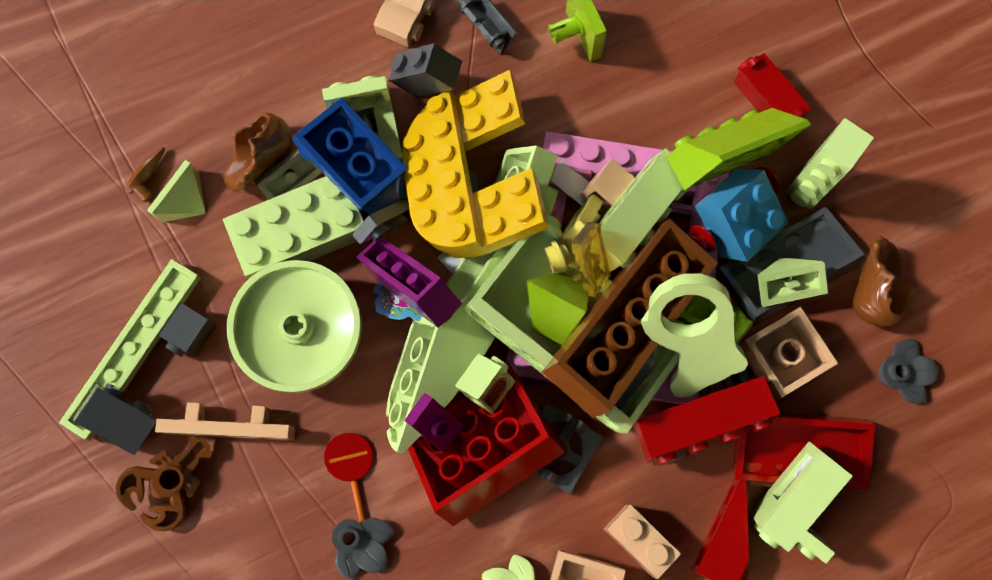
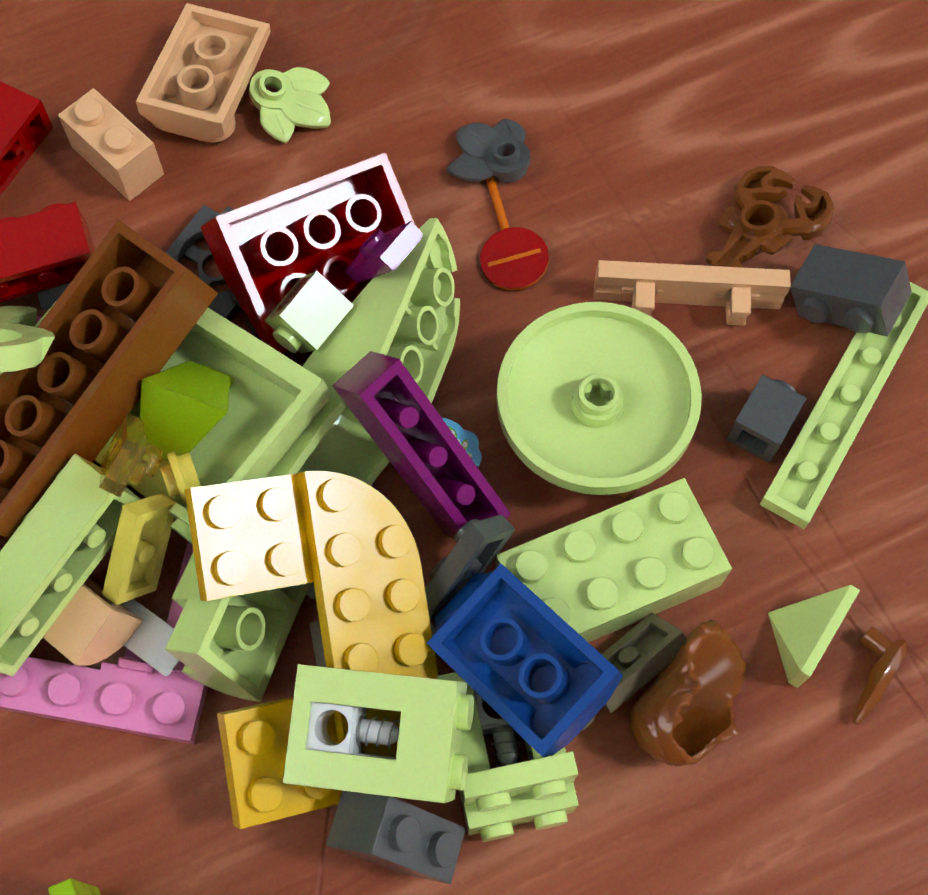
camera: 175 degrees right, 10 degrees down
none -> yellowish green brick [283,664,474,803]

